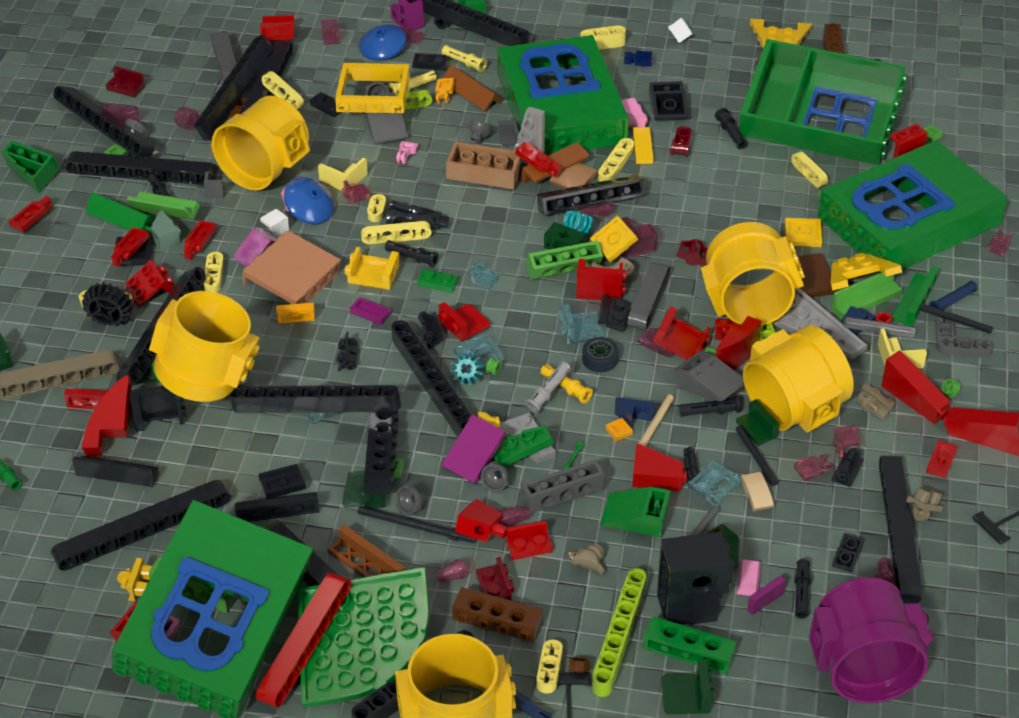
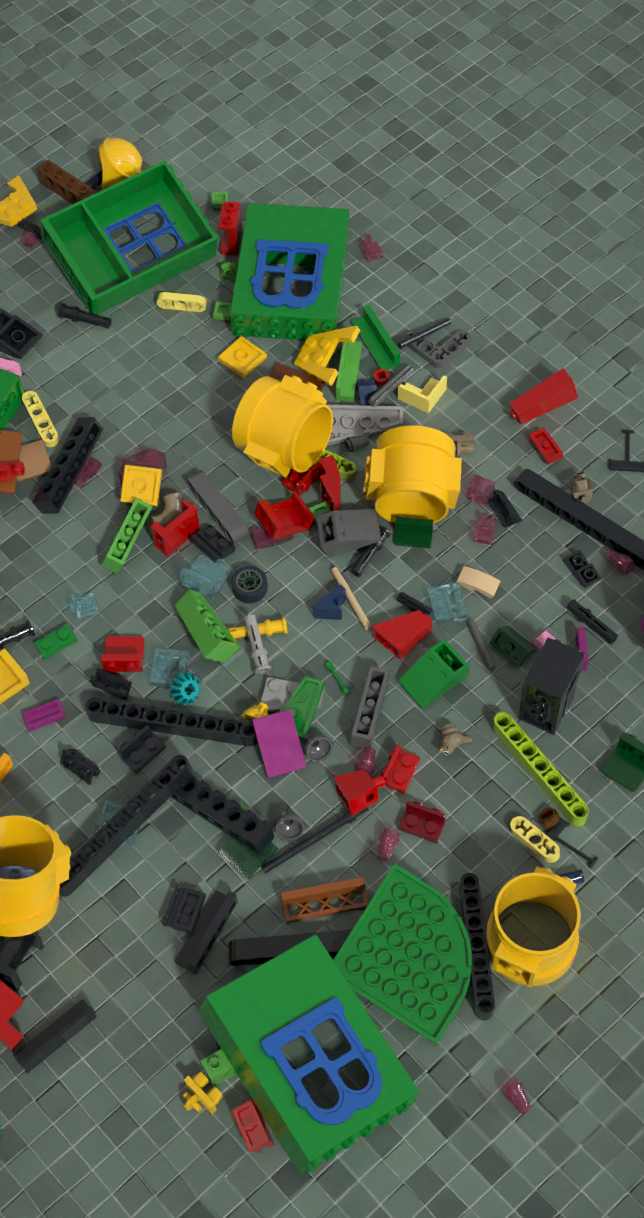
camera: 50 degrees left, 15 degrees up
black beam [51,479,231,571] -> none
red beam [256,572,351,708] -> none
reddish brown brick [452,587,543,642] -> none
bright green bush [486,357,502,376] -> none
dark green brick [544,222,586,250] -> none
teal gear [563,211,594,234] -> none
light orange tile [605,418,633,442] -> none
yellow tile [633,127,653,164] -> none
green brick [643,616,736,675] -> none
dark red piece [671,126,692,157] -> none
dark red piece [676,239,708,266] -> none
black bar [735,425,779,486] -> none
red slope [881,350,950,425] -> none
dark blue pin [929,281,977,310] -> none
bright green plate [942,379,960,398] -> none
none -> yellow piece [97,138,142,190]
none -> black bracket [118,725,166,774]
none -> bright green wedge [175,589,241,663]

